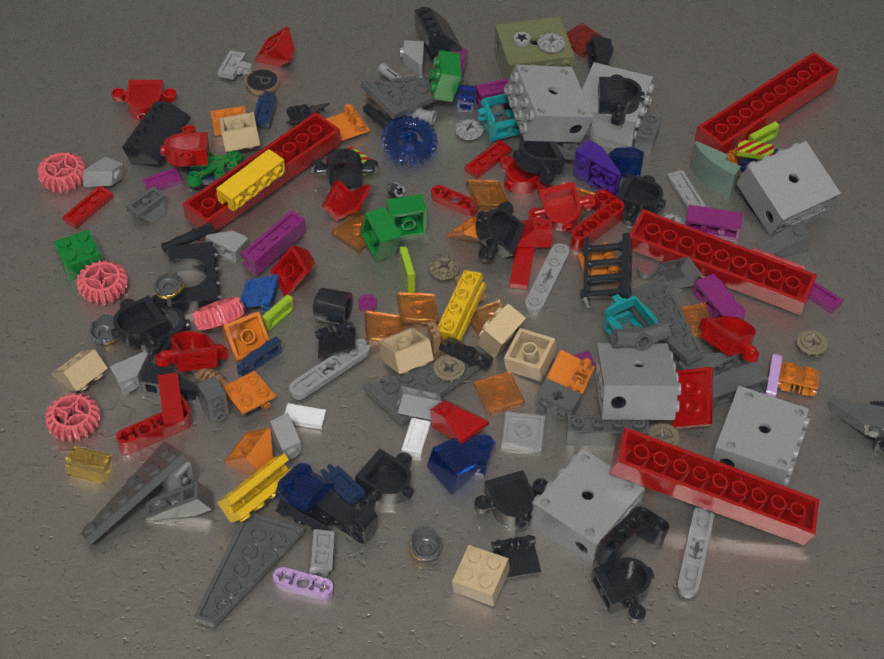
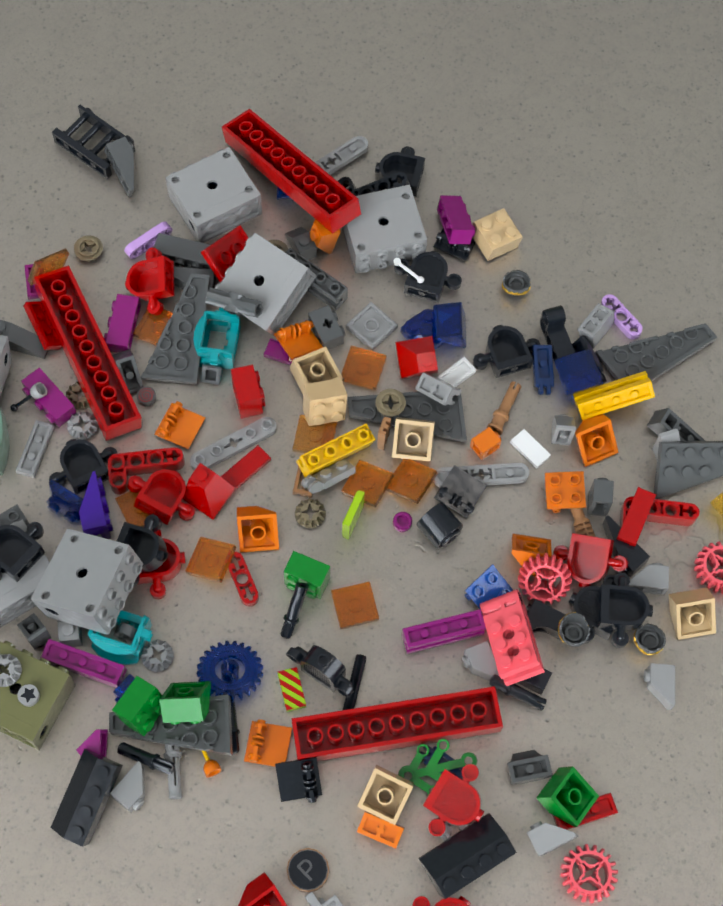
camera: 145 degrees left, 15 degrees up
green brick [53,229,103,281] -> none
coral gear [76,259,128,306] -> none
magenta tile [142,168,182,191] -> none
yellow brick [216,149,285,212] -> none
dark blue hinge [237,336,282,377] -> none
dark blue hinge [254,91,277,128] -> none
lime tile [262,294,294,332] -> none
red slope [270,245,315,296] -> none
red bracket [321,180,371,221] -> none
green brick [360,206,402,262] -> none
black hinge [439,337,494,370] -> none
red tile [464,139,513,179] -> none
black piece [476,201,526,262] -> none
black fence [580,233,632,308] -> none
orange hinge [778,362,819,397] -> none
none -> light grey hinge [10,382,47,411]
none -> clear orange tile [28,248,69,285]
none -> black axle [117,742,175,774]
none -> slope [159,681,211,725]
none -> red brick [231,364,265,419]
none -> light grey hinge [301,459,356,494]
none -> black axle [343,654,366,710]
none -> white hinge [394,258,424,283]
none -> magenta brick [437,195,475,244]
none -> orange brick [470,427,501,460]
none -> coral hinge [480,589,545,686]
none -> medium nougat pin [486,382,522,435]
none -> green slope [536,766,599,827]
none -> light grey slope [644,663,675,710]

